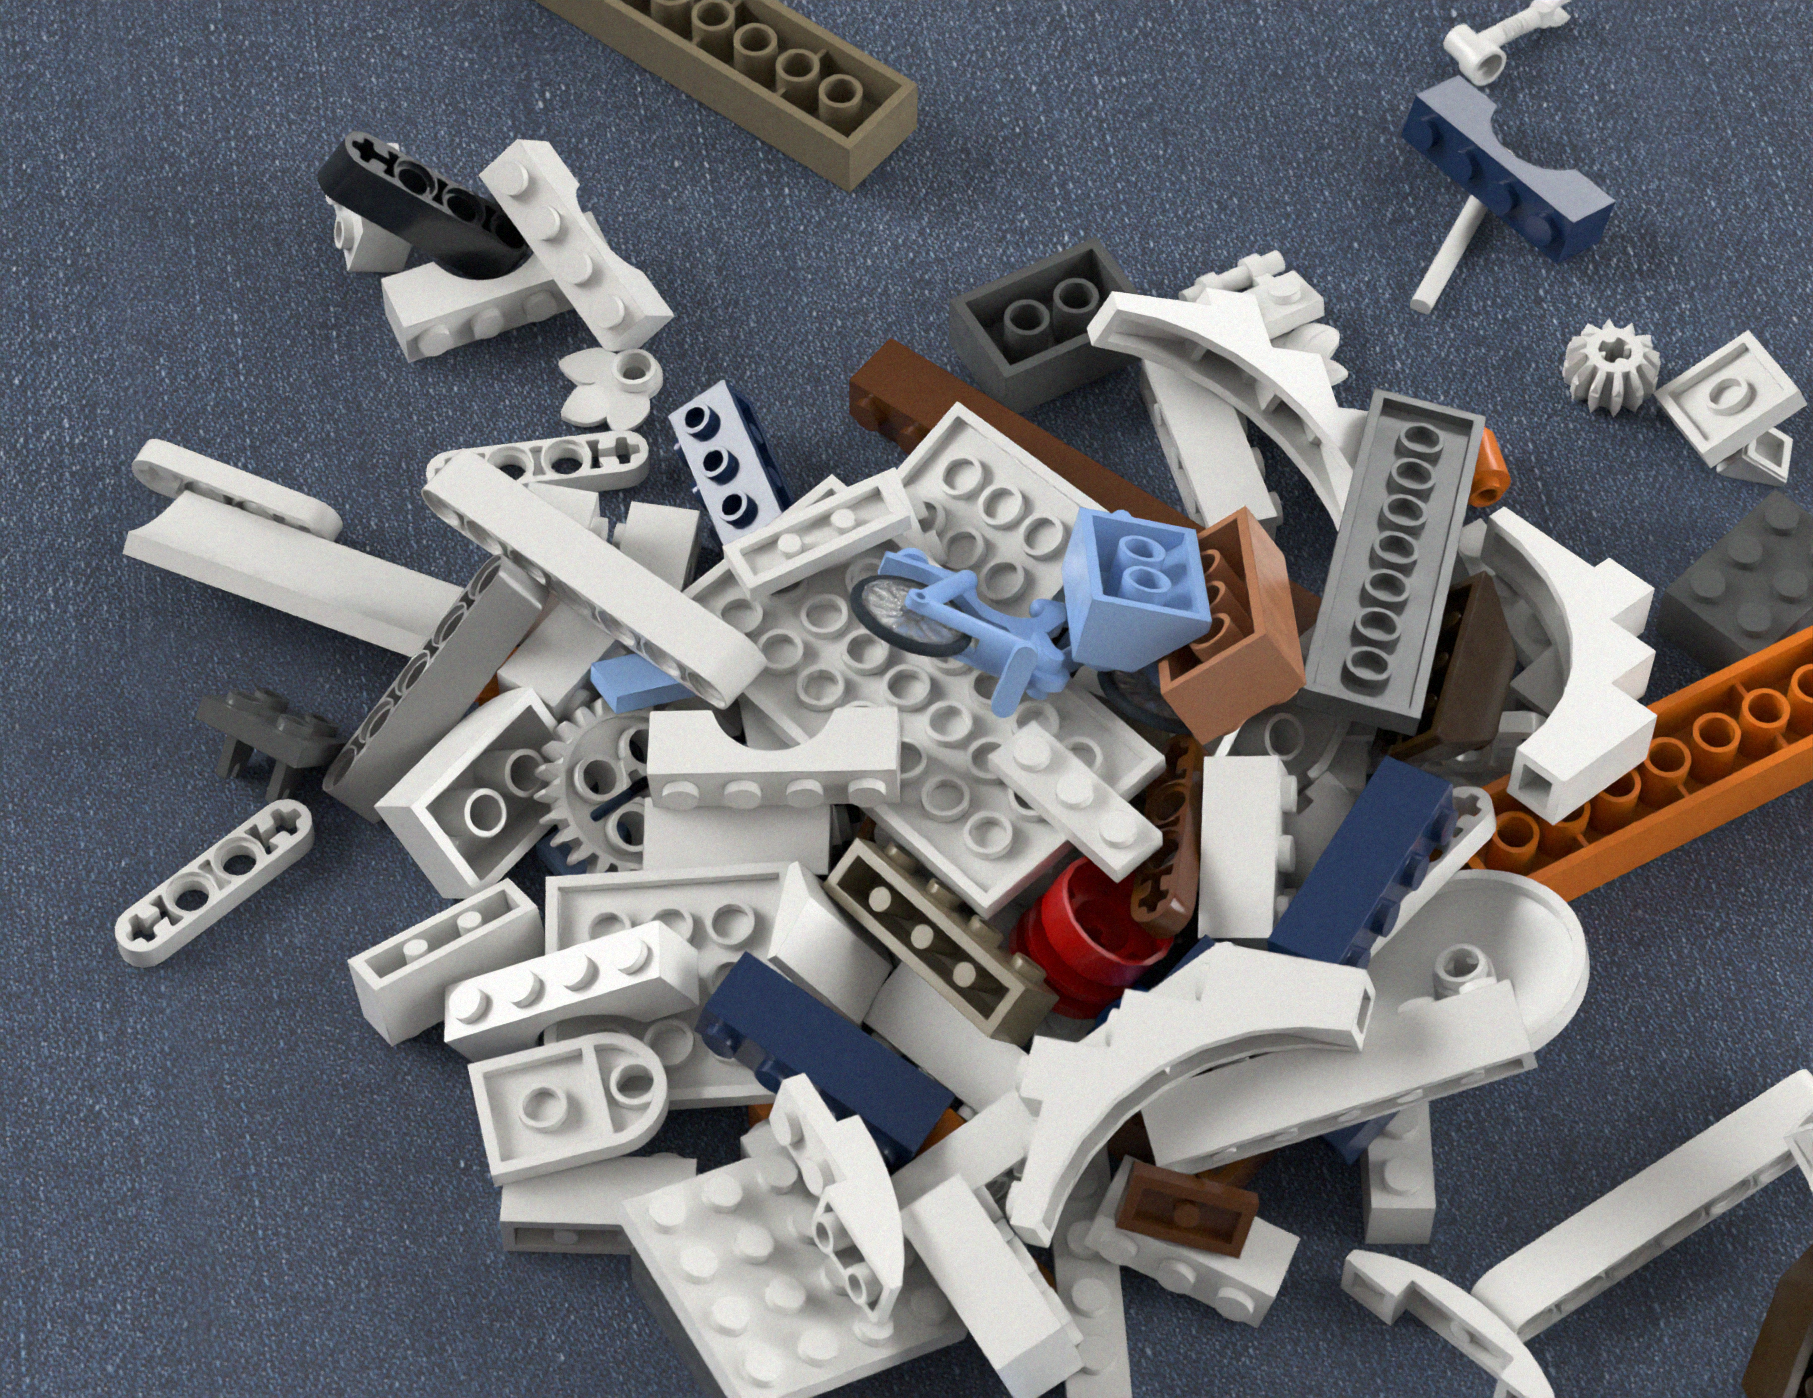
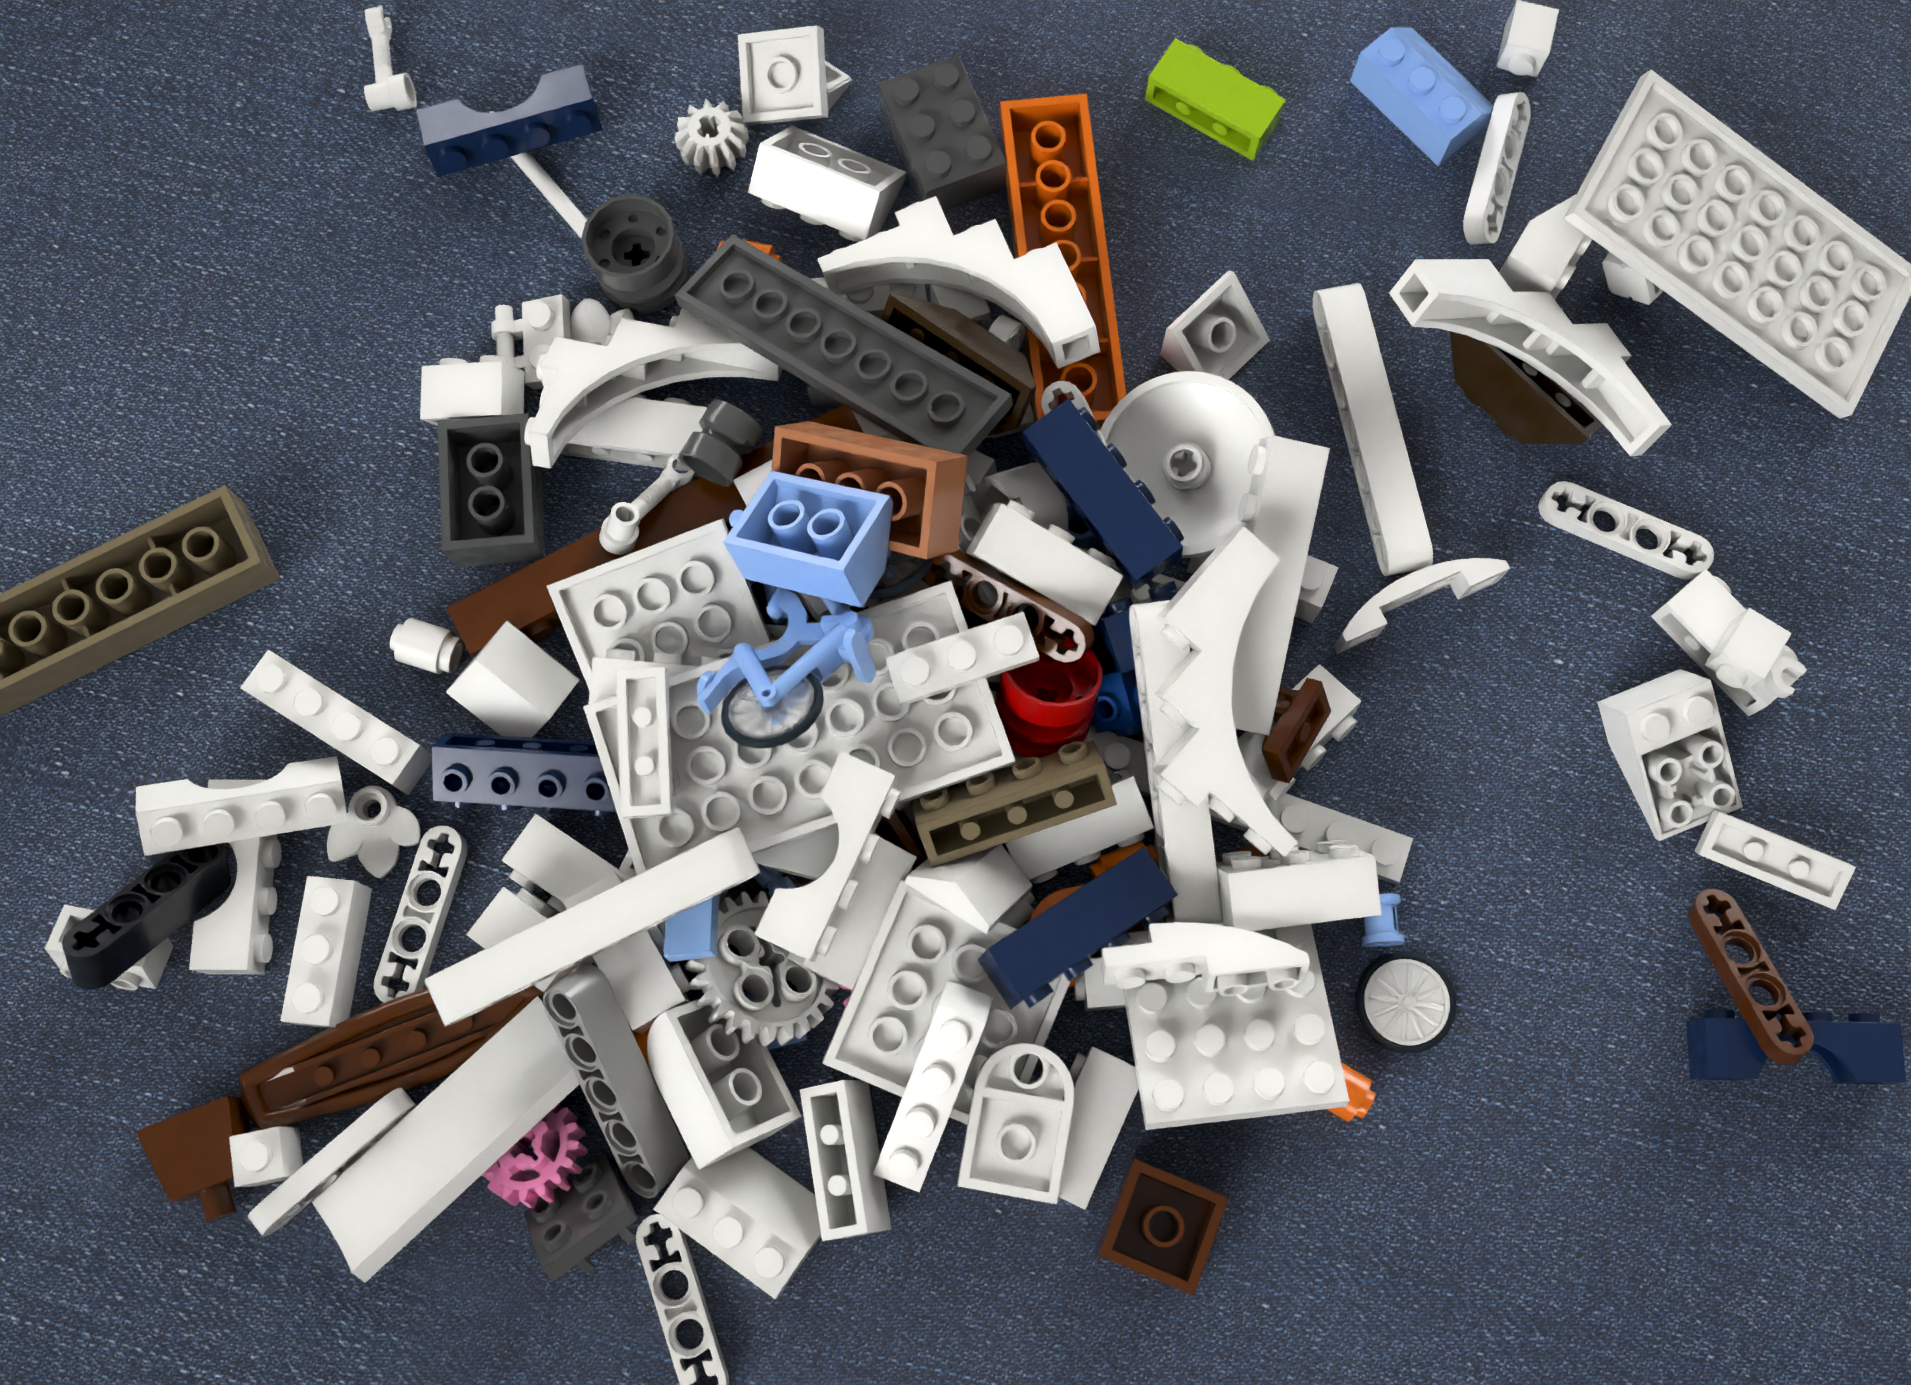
camera: 65 degrees left, 20 degrees up
none -> reddish brown torso [137,1096,250,1223]
none -> white brick [229,1126,303,1187]
none -> reddish brown piece [238,985,545,1130]
none -> white arch [240,650,432,796]
none -> white brick [280,876,372,1028]
none -> white brick [390,618,464,674]
none -> white brick [420,355,525,426]
none -> white slope [446,620,580,738]
none -> bright pink gear [482,1104,588,1208]
none -> dark grey wheel [581,194,690,314]
none -> white brick [599,454,695,555]
none -> white slope [653,1147,821,1299]
none -> dark grey wheel [678,399,763,487]
none -> white slope [748,126,907,241]
none -> reddish brown brick [1095,1159,1229,1295]
none -> white slope [1160,271,1270,380]

